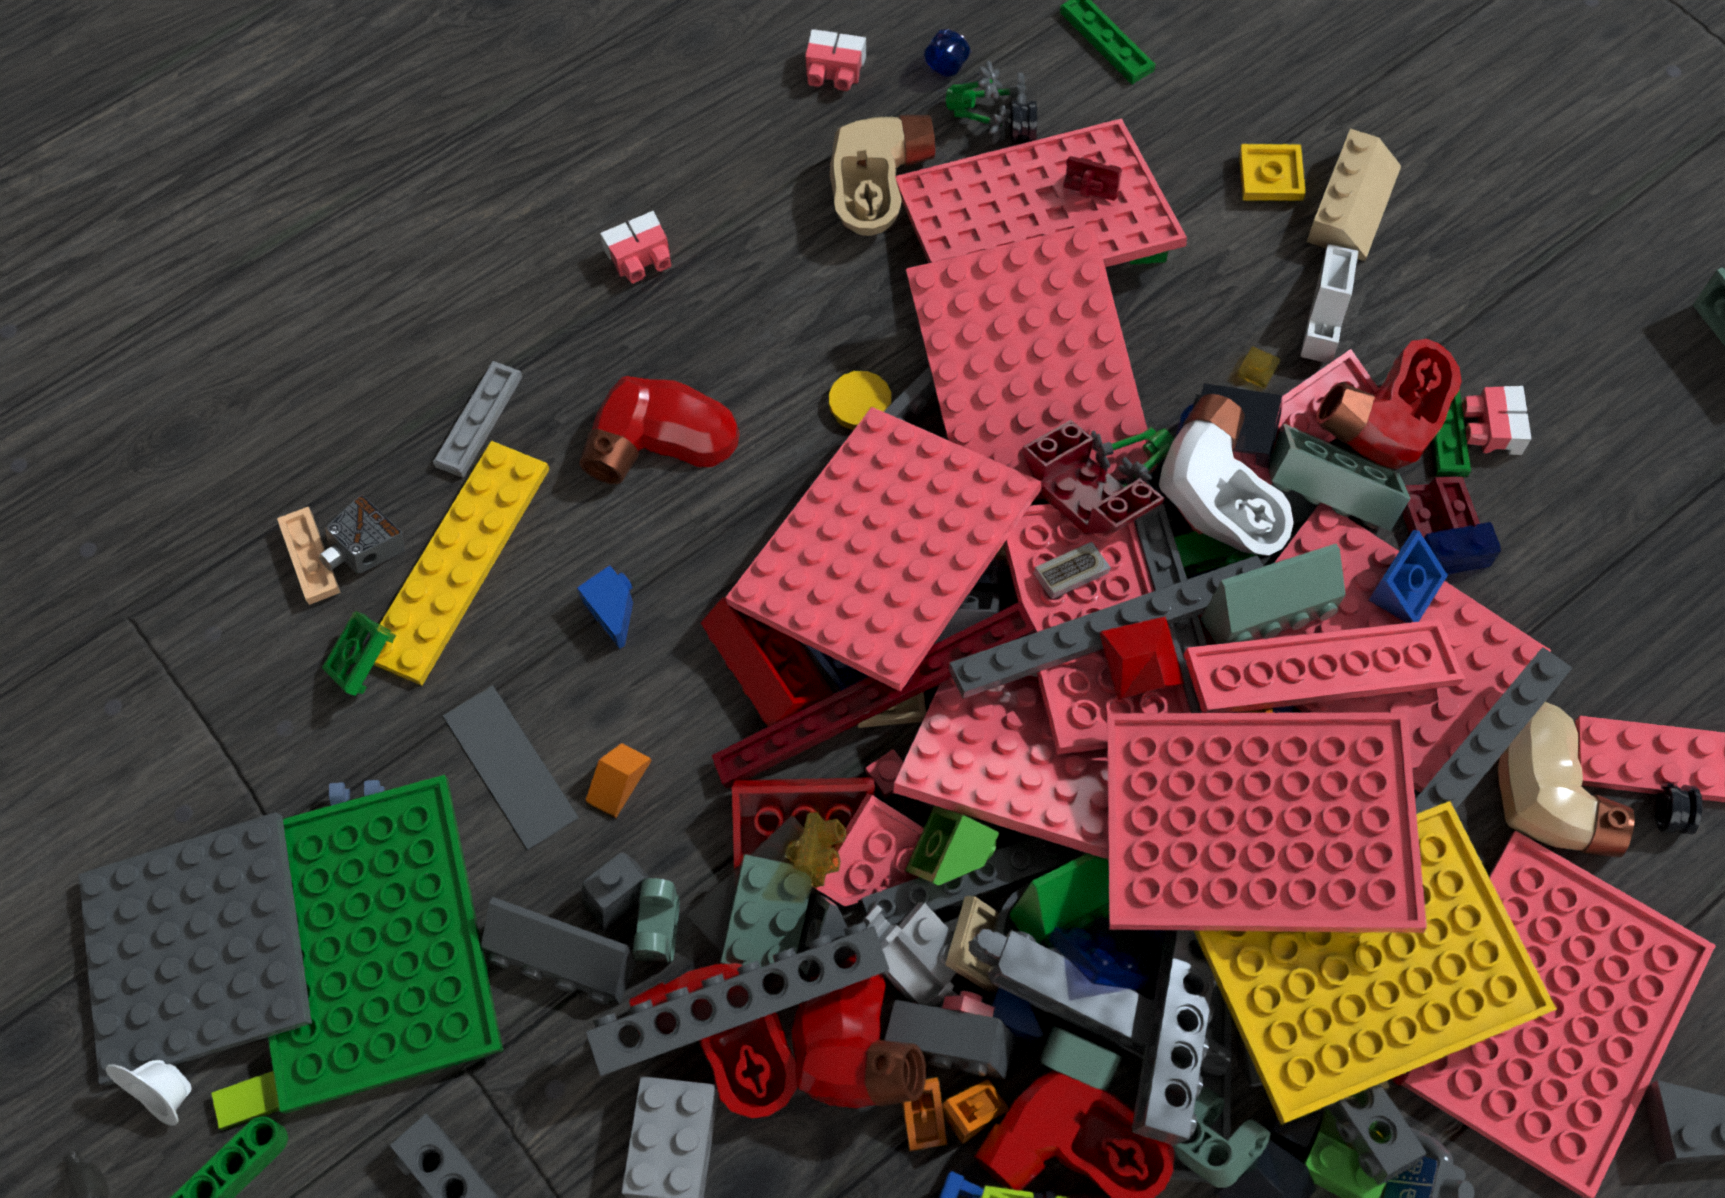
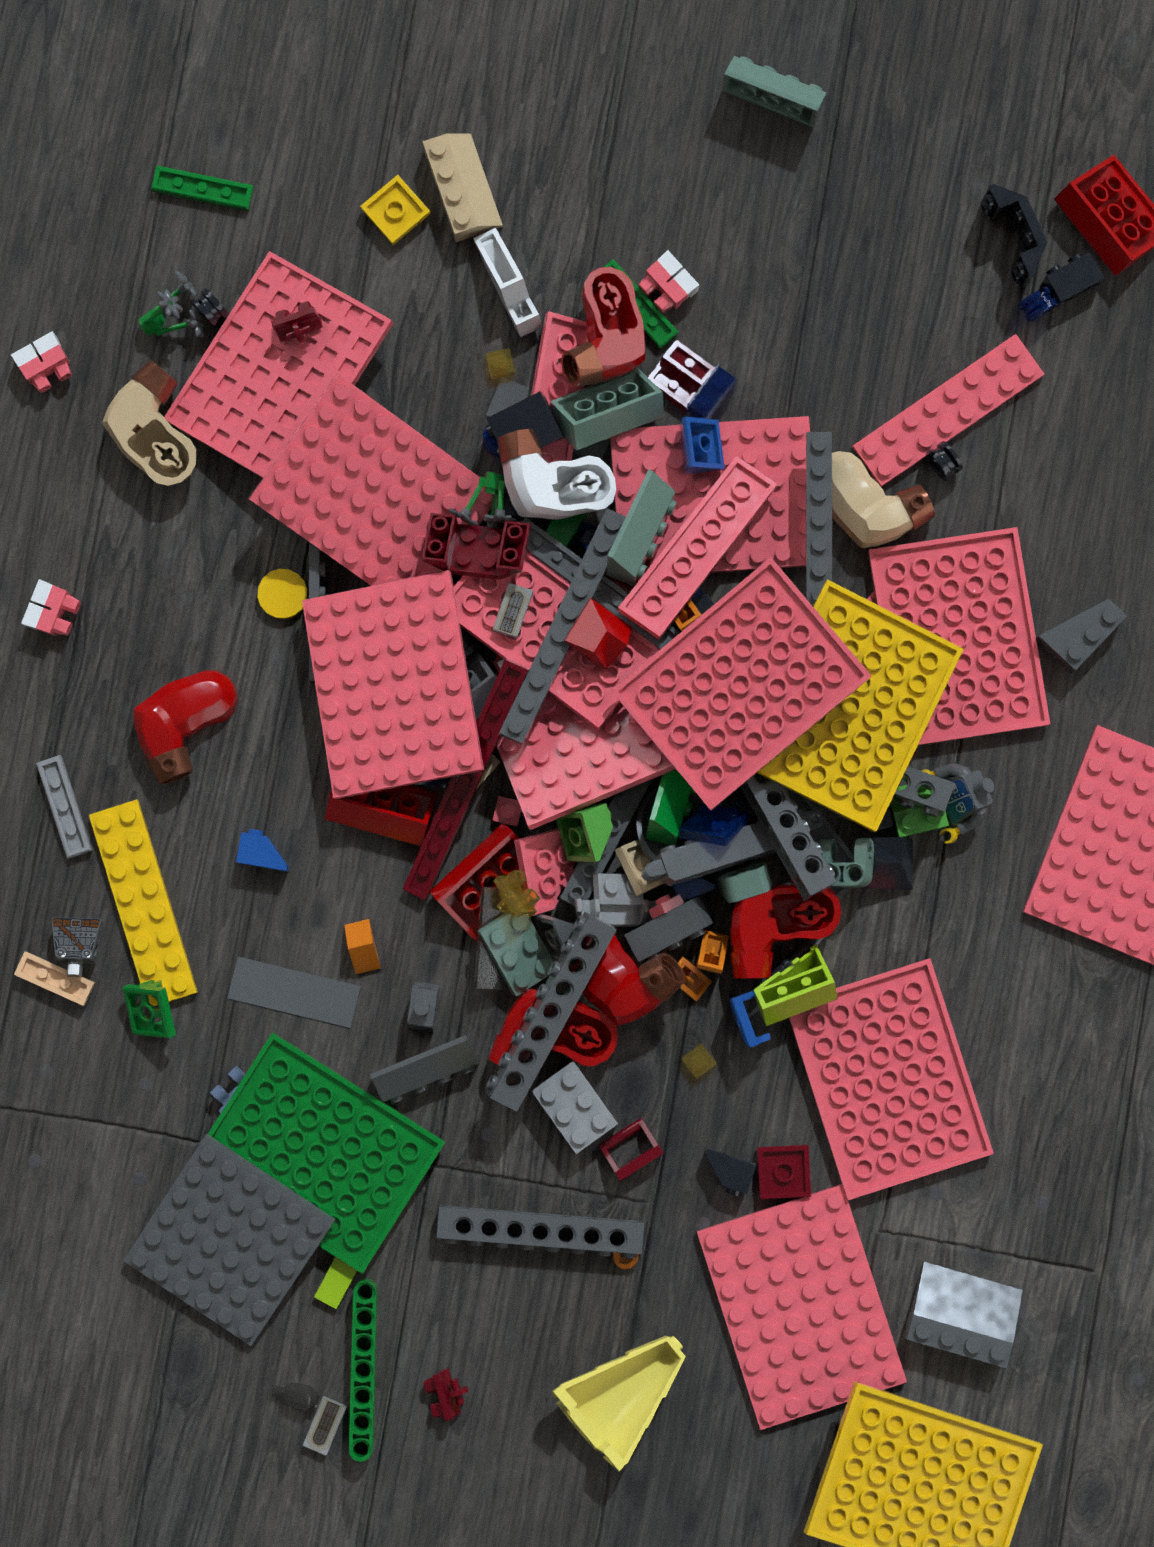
camera: 45 degrees left, 20 degrees up
white piece [105,1060,192,1126] -> none
sand green piece [633,878,680,963] -> none
clear blue wheel [924,29,971,77] -> none

